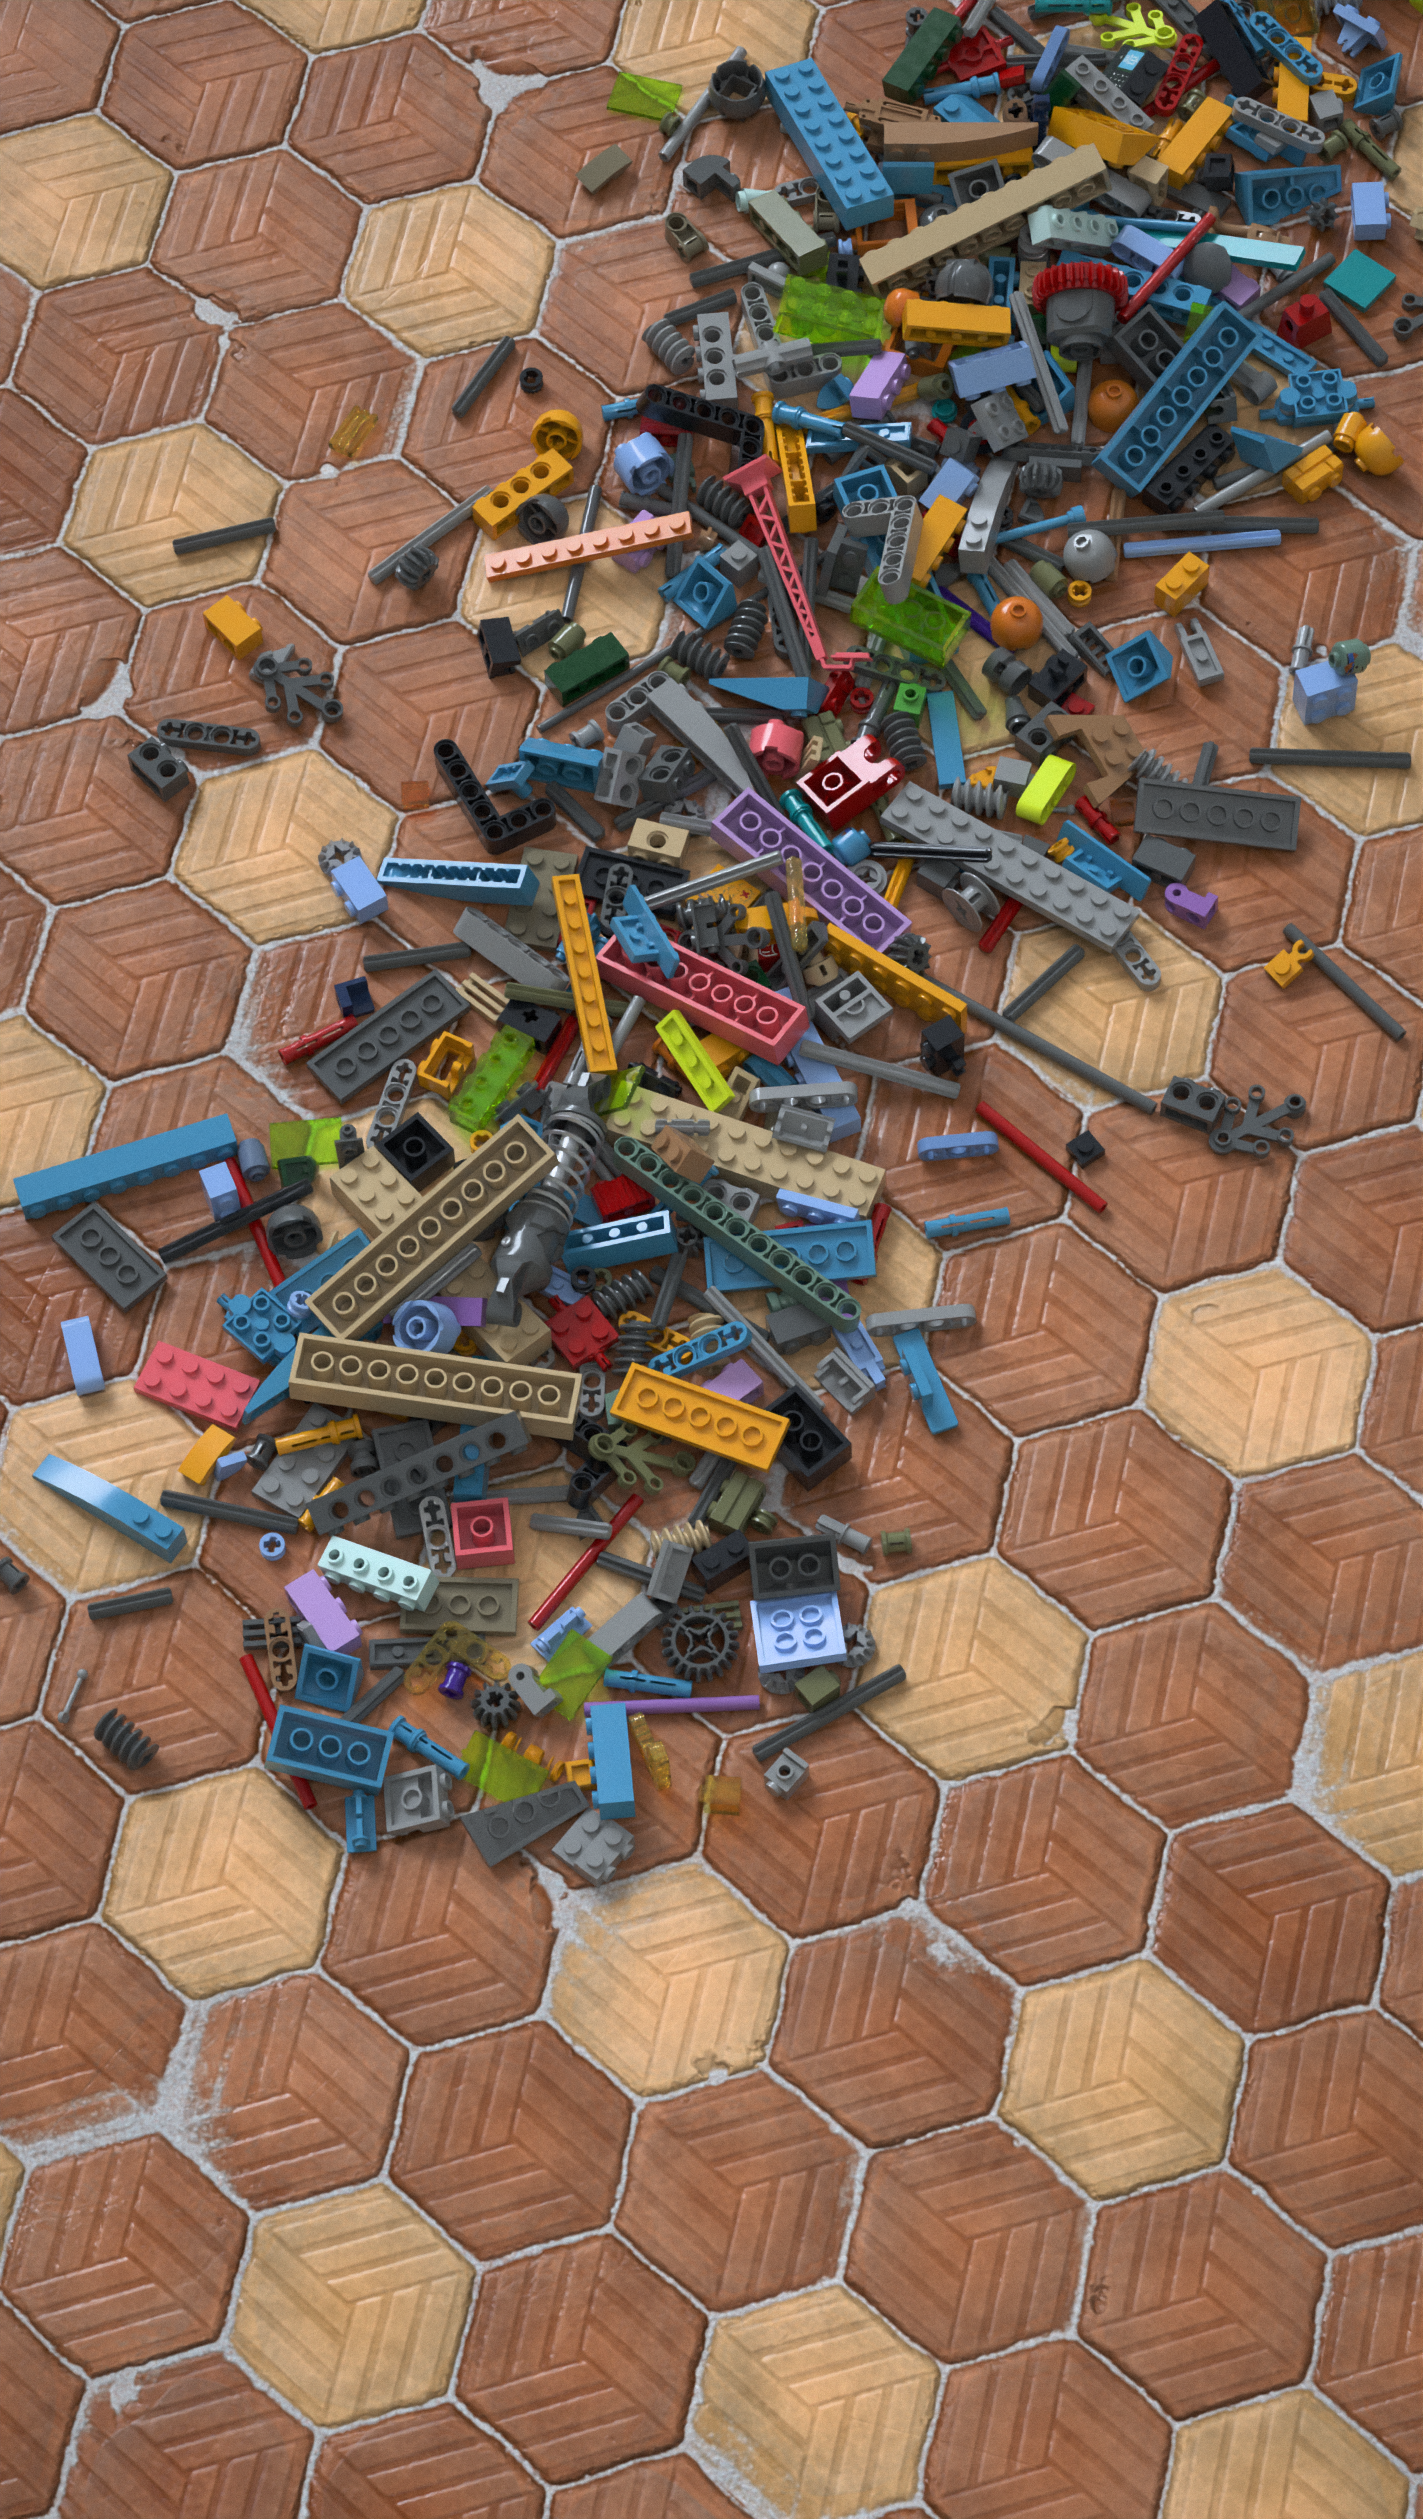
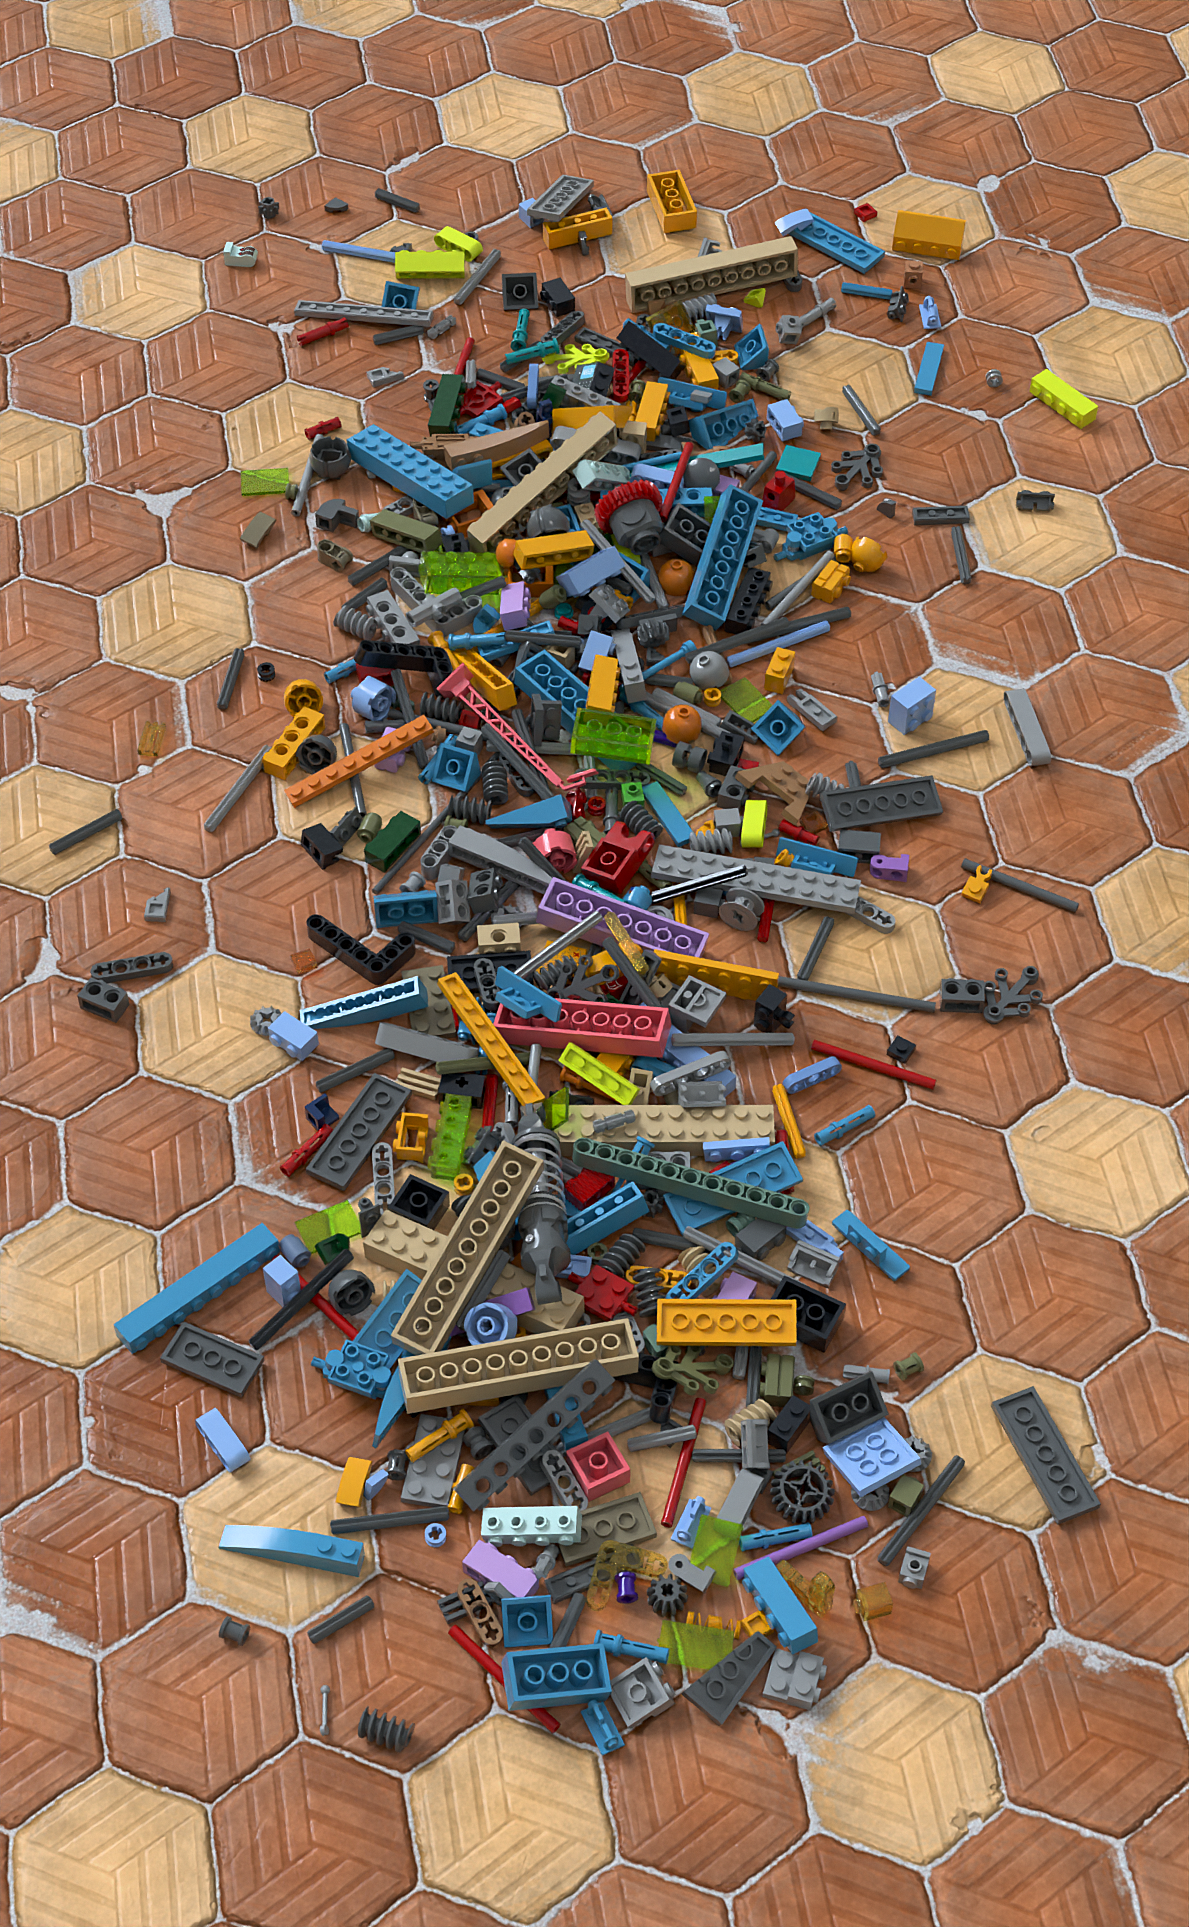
camera: 25 degrees left, 10 degrees down
coral plate [134,1340,261,1432] -> none
light orange brick [203,595,263,660] -> none
dark grey plant [253,656,343,727] -> none
light blue bush [286,1291,311,1319] -> none
dark grey gear [395,544,439,591] -> none
dark azure tile [485,760,535,799] -> none
black bush [570,1265,596,1294] -> none
dark grey axle [650,1252,686,1331] -> none
medium nougat brick [651,1125,715,1184] -> none
dark grey hinge [687,897,721,956] -> none
light grey beam [842,495,923,604] -> none
light grey beam [865,1304,977,1337] -> none
dark grey gear [886,933,933,976] -> none
dark azure slope [1230,426,1303,474] -> none
light grey beam [1232,97,1325,154] -> none
sand green head [1328,639,1371,676] -> none
none -> red pin [304,417,342,440]
none -> light grey axle [533,1544,559,1579]
none -> sand green brick [695,319,718,347]
none -> clear neon green piece [720,678,772,723]
none -> light orange axle [772,1084,806,1159]
none -> dark grey plate [991,1386,1101,1525]

